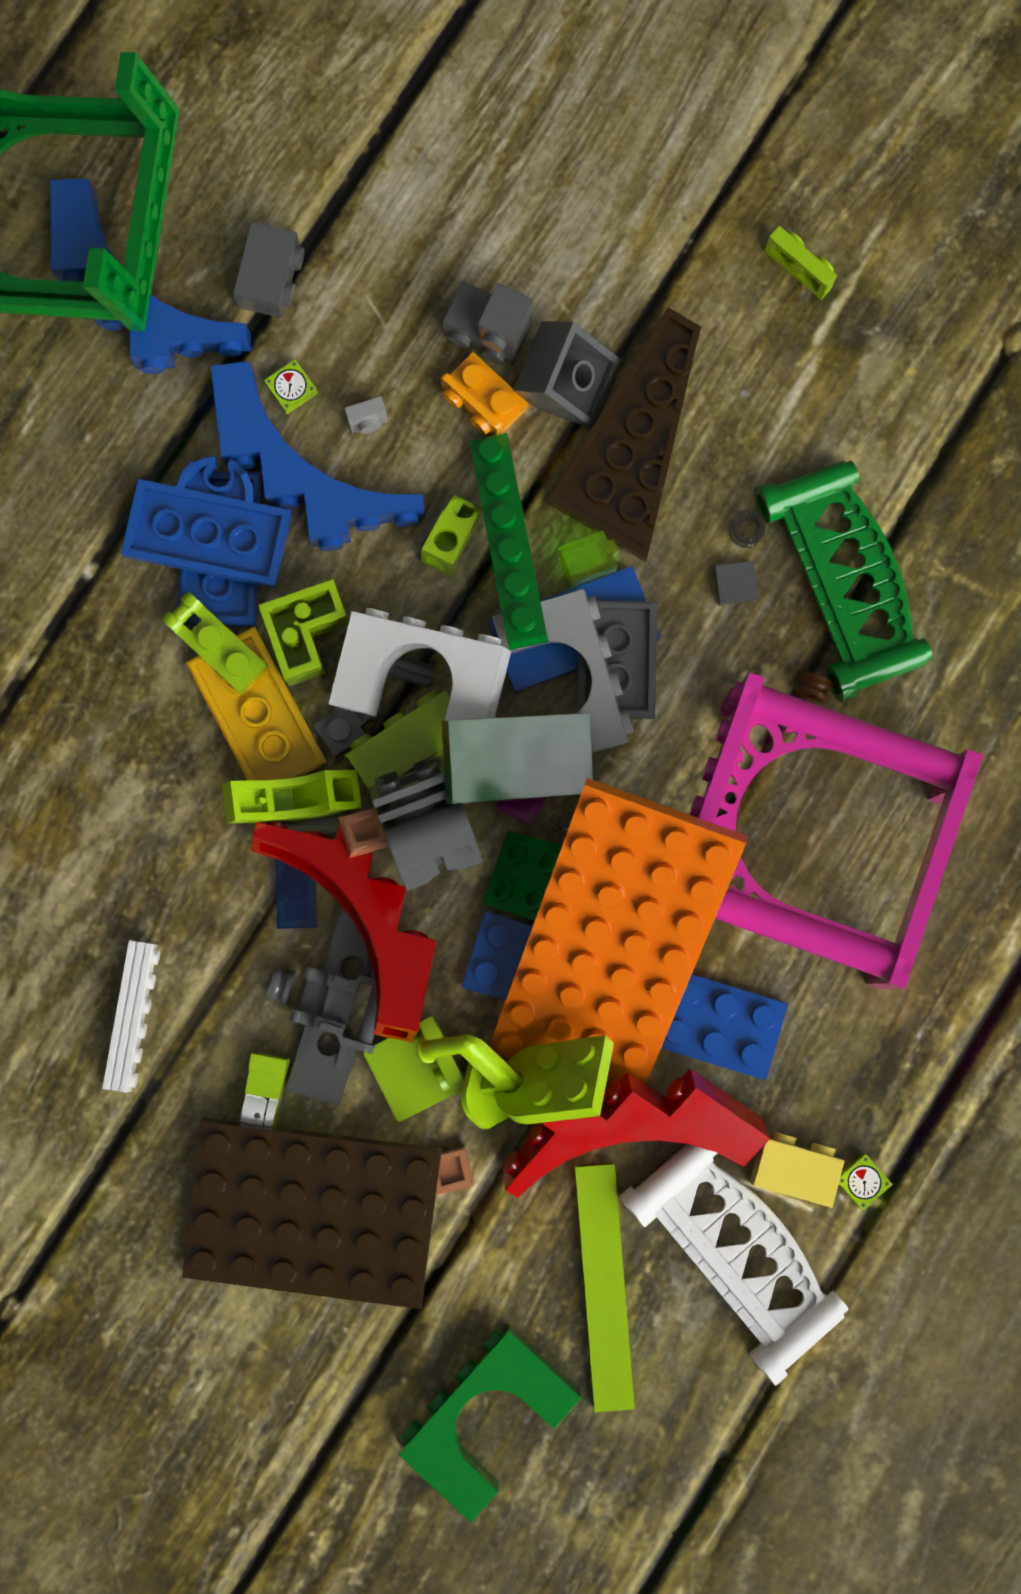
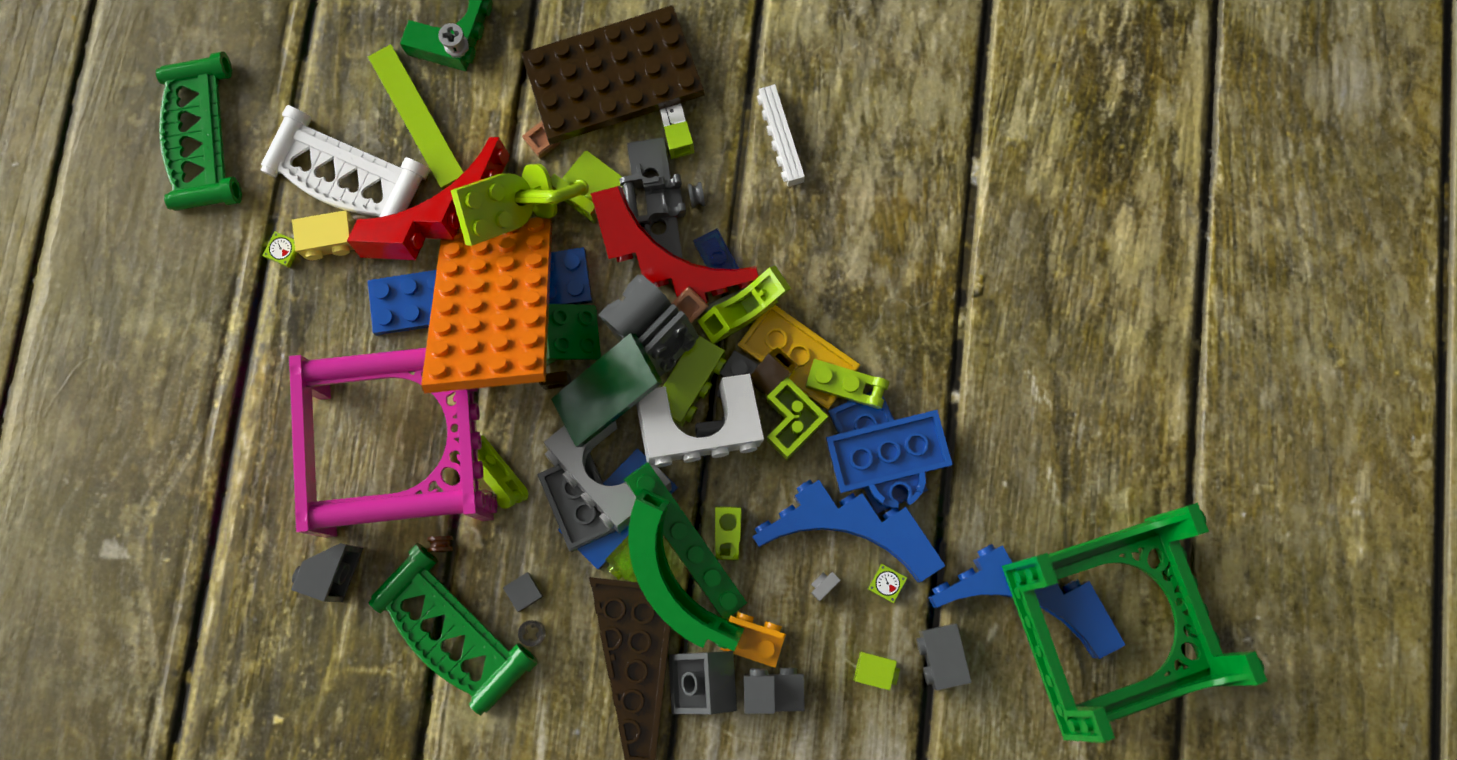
camera: 165 degrees right, 5 degrees down
none -> green piece [156,51,242,211]
none -> dark grey slope [291,543,364,602]
none -> light grey bush [438,23,469,58]
none -> lime plate [477,435,529,509]
none -> green arch [628,489,744,651]
none -> dark brown brick [750,347,798,395]
none -> lime brick [853,652,900,690]

